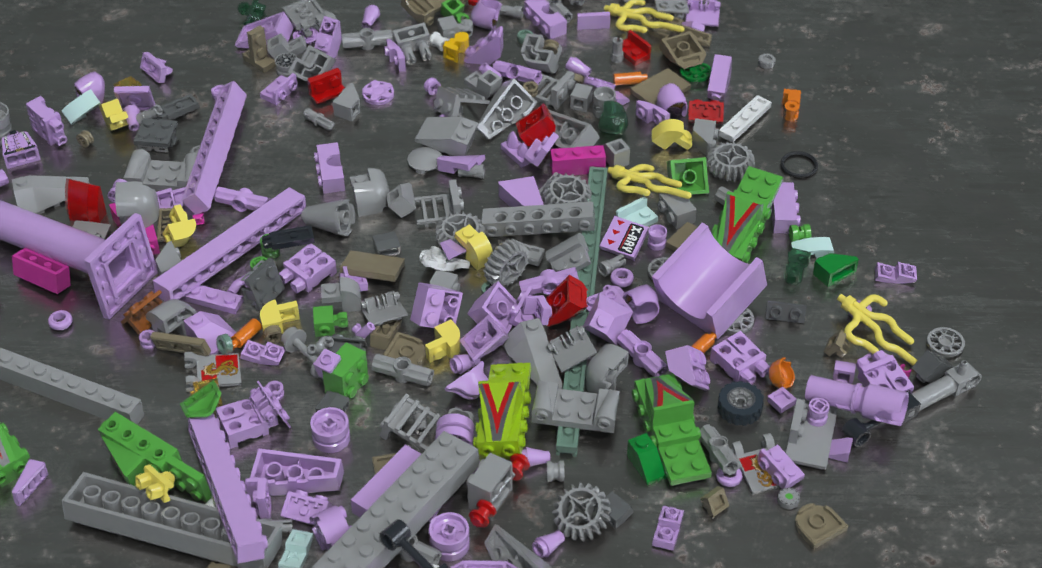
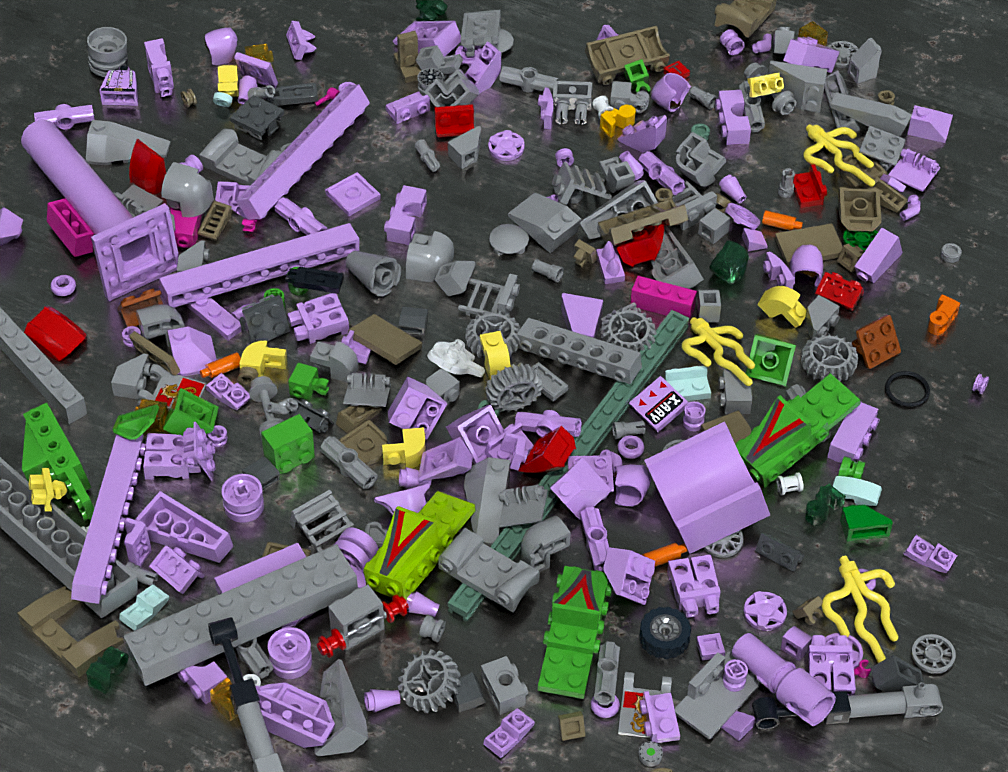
camera: 25 degrees right, 5 degrees up
light aqua slope [62,89,100,125] -> none
light yellow brick [162,204,196,248] -> none
sand green tile [216,334,233,355] -> none
lavender brick [309,505,351,551] -> none
lavender bracket [313,348,341,378] -> none
lavender arm [351,322,375,339] -> none
lavender cone [361,5,380,28] -> none
lavender slope [437,155,485,174] -> none
lavender slope [440,239,466,260] -> none
lavender bracket [523,132,559,167] -> none
dark tan bush [543,39,559,55] -> none
light grey brick [545,233,592,272] -> none
lavender tile [577,12,610,30] -> none
light grey wheel [593,86,616,119] -> none
green slope [627,433,666,486] -> none
white plate [718,95,772,143] -> none
orange hair [768,357,795,389] -> none
none -> red slope [24,306,87,361]
none -> light grey slope [111,353,152,400]
none -> bright green slope [163,388,219,436]
none -> light aqua tile [213,92,233,107]
none -> dark pink hand [315,87,340,106]
none -> lavender tile [325,172,381,216]
none -> light grey brick [481,656,528,715]
none -> dark tan tile [574,239,598,267]
none -> dark tan piece [598,199,688,246]
none -> lavender wheel [743,591,787,631]
none -> white bush [776,472,804,495]
none -> dark tan tile [837,244,864,273]
none -> dark orange bracket [852,315,901,369]
none -> lavender arm [900,195,921,221]
none -> lavender bush [972,373,989,395]

